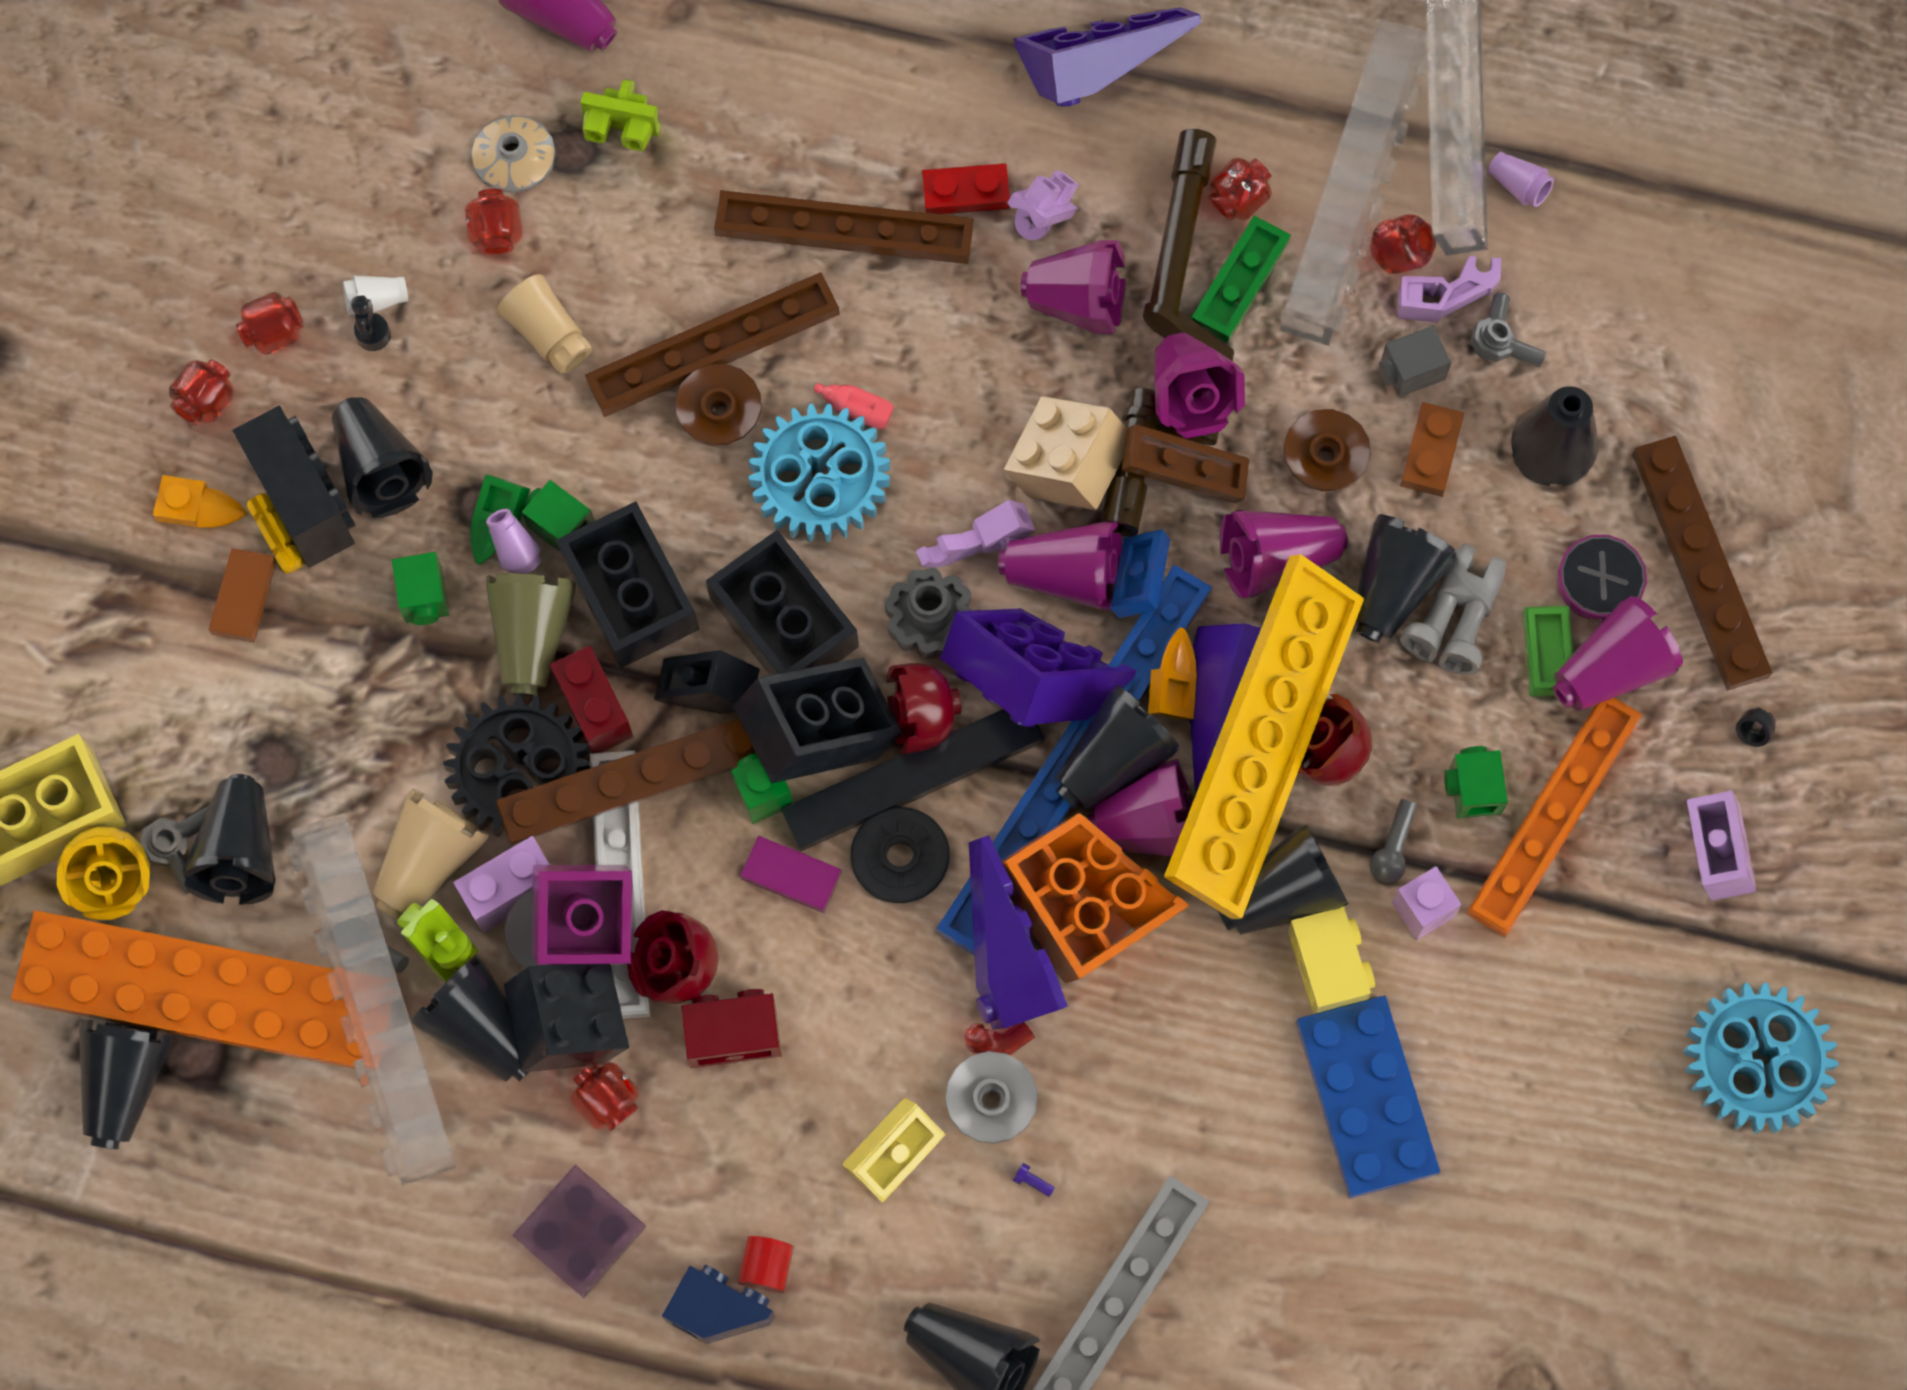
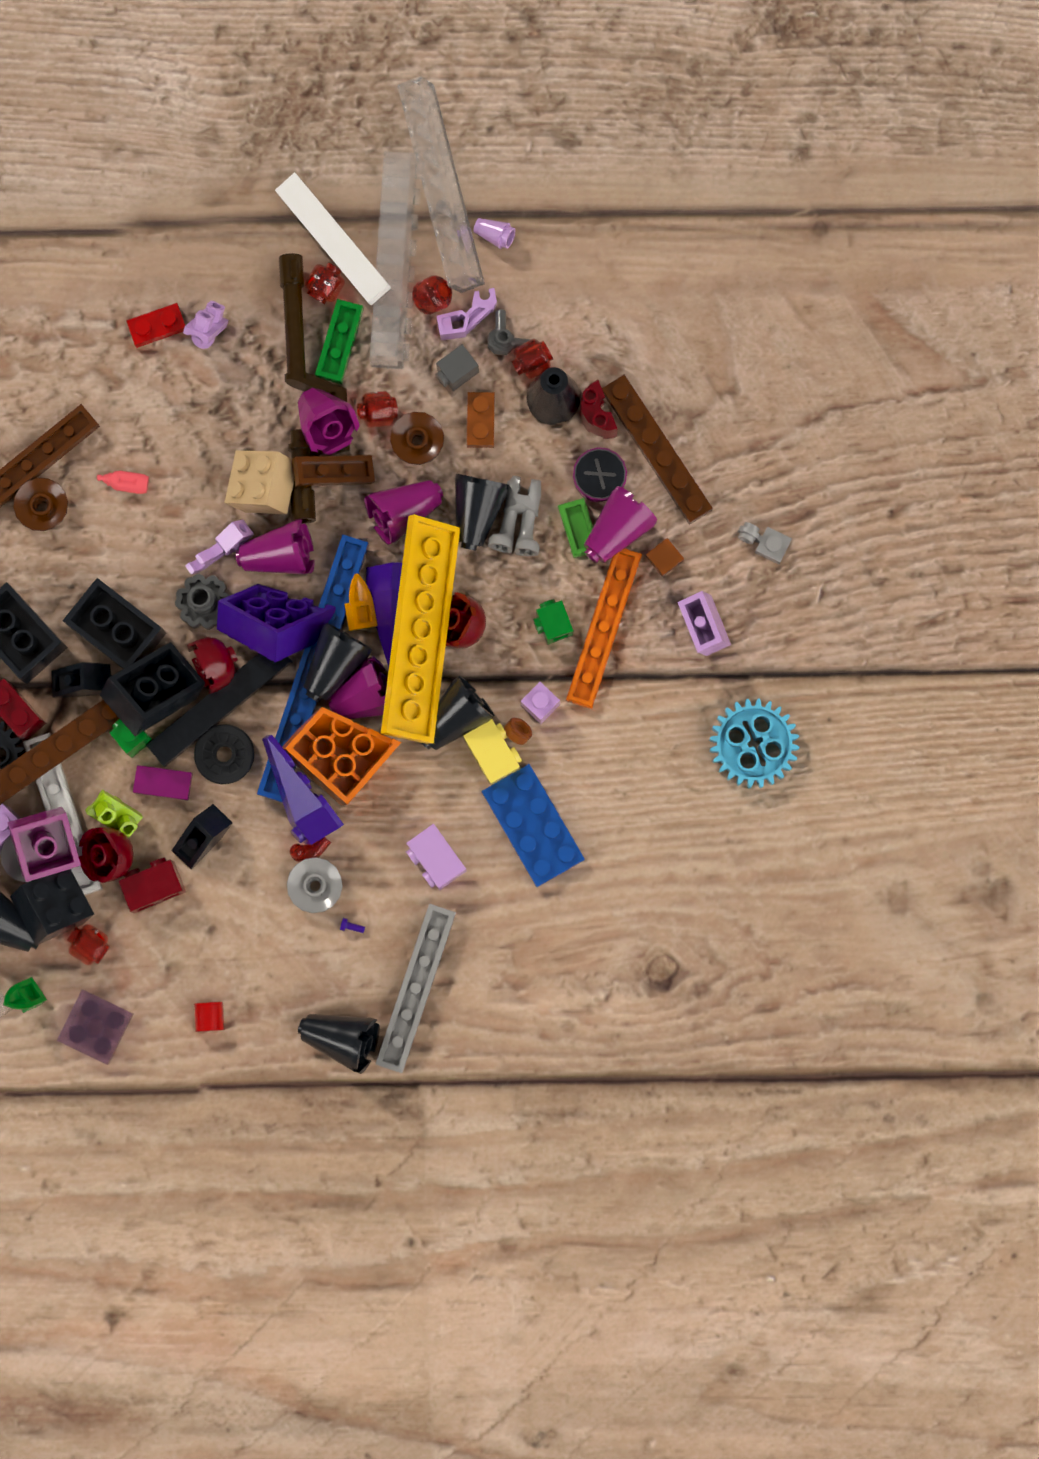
camera: 15 degrees left, 10 degrees up
dark blue slope [662,1265,775,1344] -> none
reddish brown plate [714,190,974,264] -> none
medium azure gear [748,403,890,542] -> none
light yellow slope [842,1098,946,1203] -> none
wedge [1014,7,1202,107] -> none
magenta cone [1020,240,1126,335] -> none
blue plate [1110,529,1171,618] -> none
dark grey bar [1369,799,1418,884] -> none
black hinge [1736,707,1776,747] -> none
none -> green plate [3,977,47,1013]
none -> lime hips [85,789,143,838]
none -> black slope [171,804,233,869]
none -> white tile [275,172,391,305]
none -> clear red head [357,391,398,428]
none -> lavender brick [406,824,467,890]
none -> dark orange tile [504,718,532,745]
none -> clear red head [511,339,553,379]
none -> dark red cylinder [580,380,618,439]
none -> dark orange tile [646,538,684,577]
none -> light grey plate [738,522,792,564]

